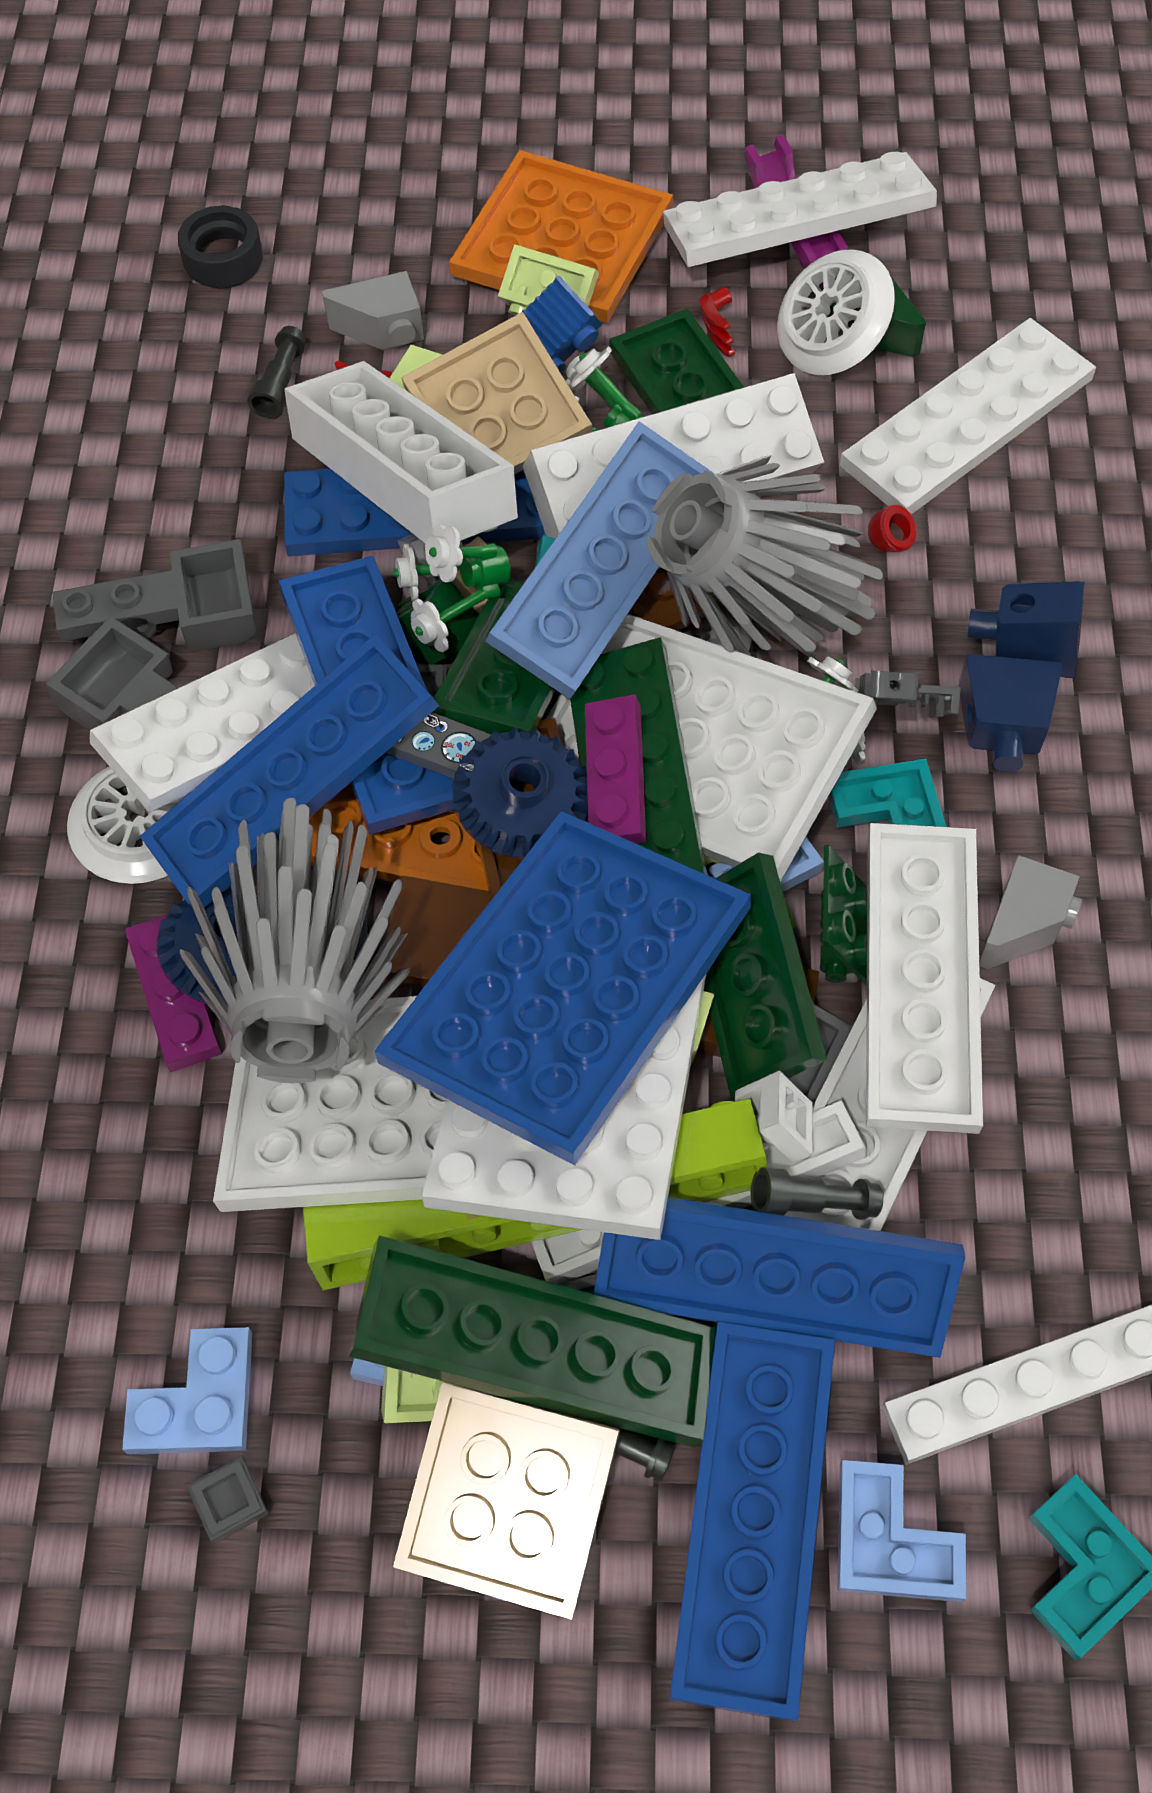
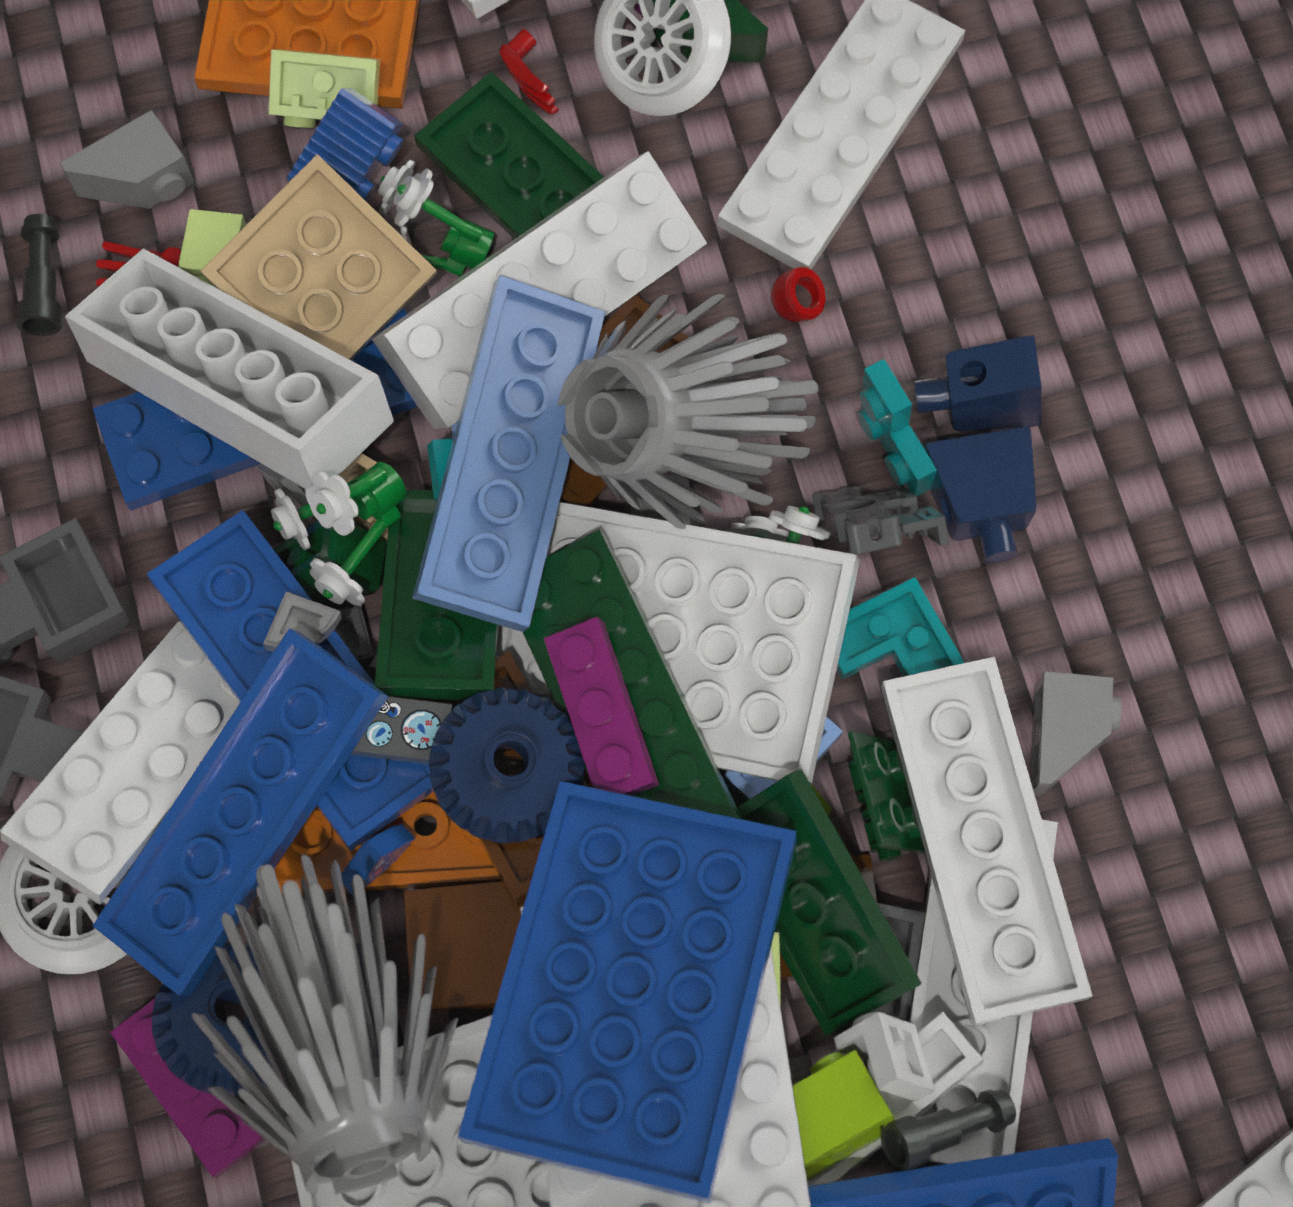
camera: 20 degrees left, 10 degrees up
none -> light grey tile [263,592,342,652]
none -> blue tile [341,824,415,895]
none -> teal plate [857,359,937,496]

